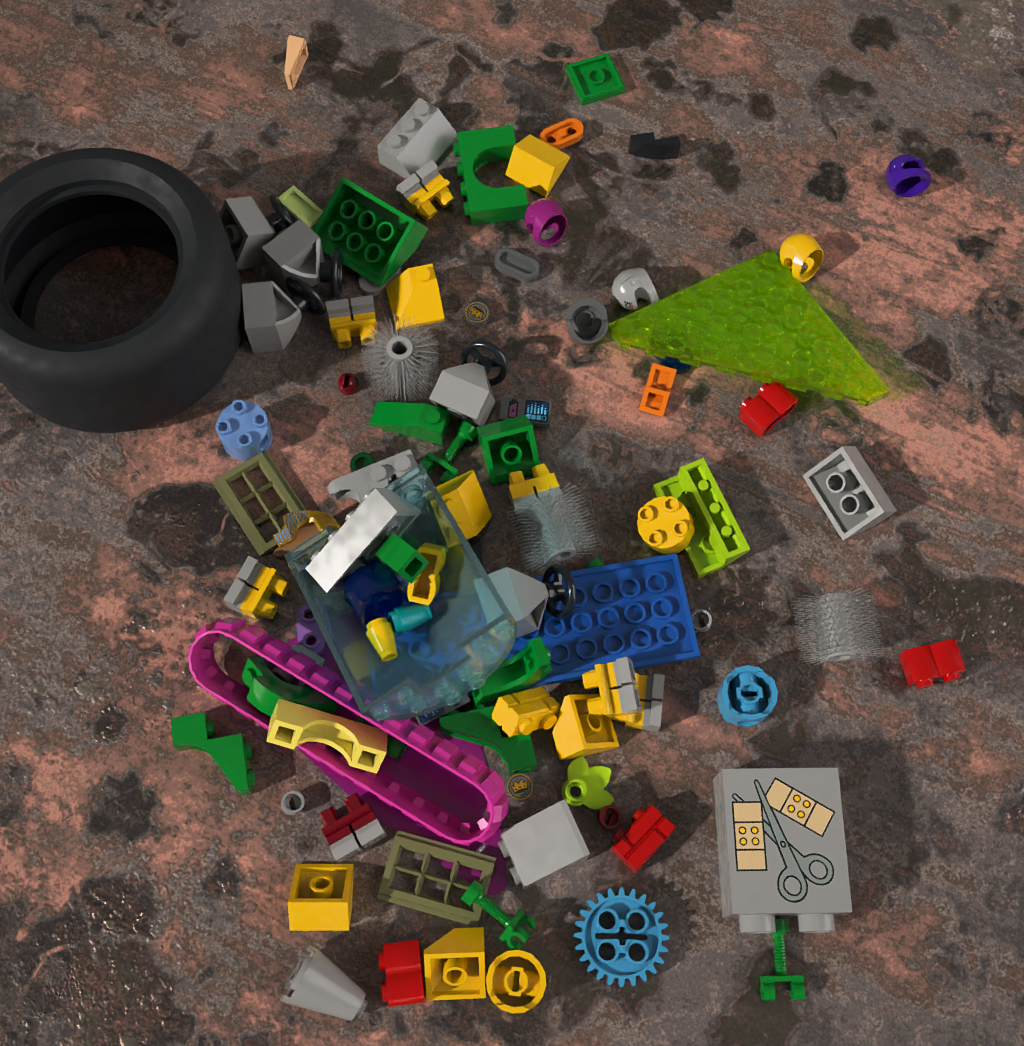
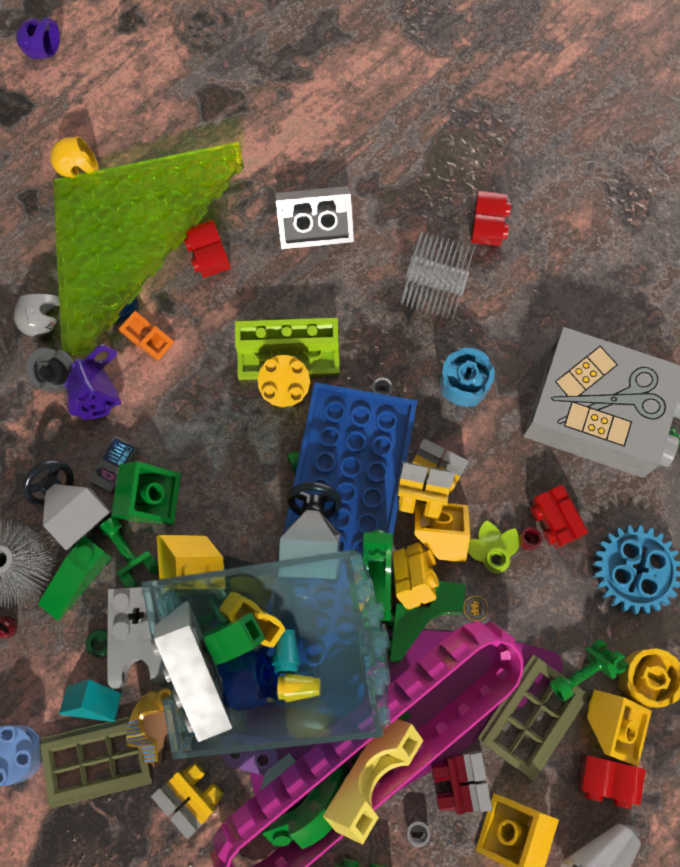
camera: 65 degrees left, 5 degrees up
light grey slope [498,799,590,889] -> none
light grey piece [507,484,601,572] -> none
yellow hips [508,463,565,523] -> none
none -> teal slope [59,680,122,722]
none -> dark purple piece [65,344,121,420]

